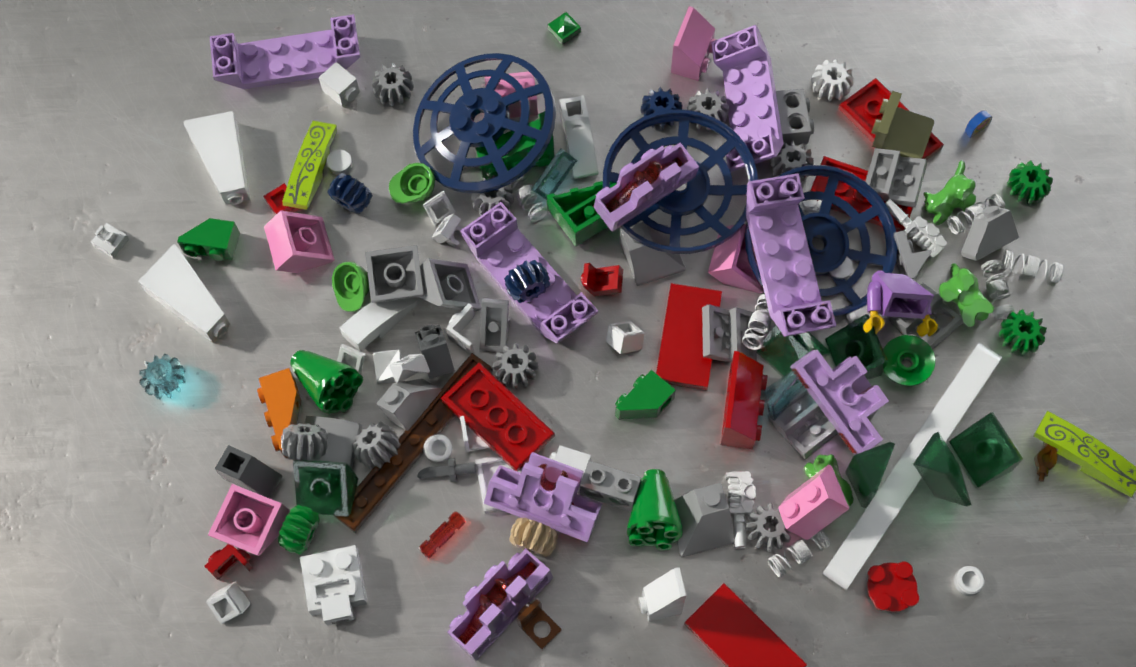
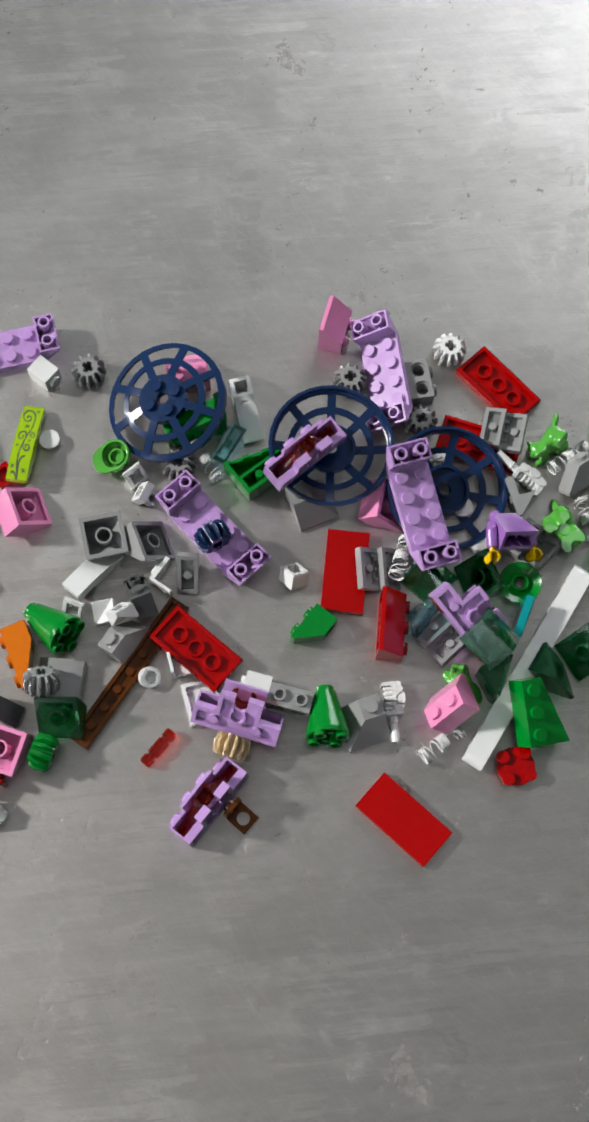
camera: 10 degrees left, 5 degrees up
white piece [300,545,367,626] -> none
dark blue gear [327,173,373,214] -> none
bright green hat [332,262,370,312] -> none
light grey gear [352,422,400,469] -> none
dark grey piece [417,458,477,482] -> none
light grey gear [493,342,538,389] -> none
green tile [547,12,581,45] -> none
red bracket [581,263,624,296] -> none
white slope [638,567,686,621] -> none
dark blue gear [640,86,683,130] -> none
light grey gear [746,503,791,552] -> none
olive bracket [871,91,935,159] -> none
white tile [954,566,985,596] -> none
blue tile [965,110,992,138] -> none
none -> clear green slope [459,607,520,670]
none -> teal tile [506,594,535,647]
none -> green wedge [508,678,570,748]

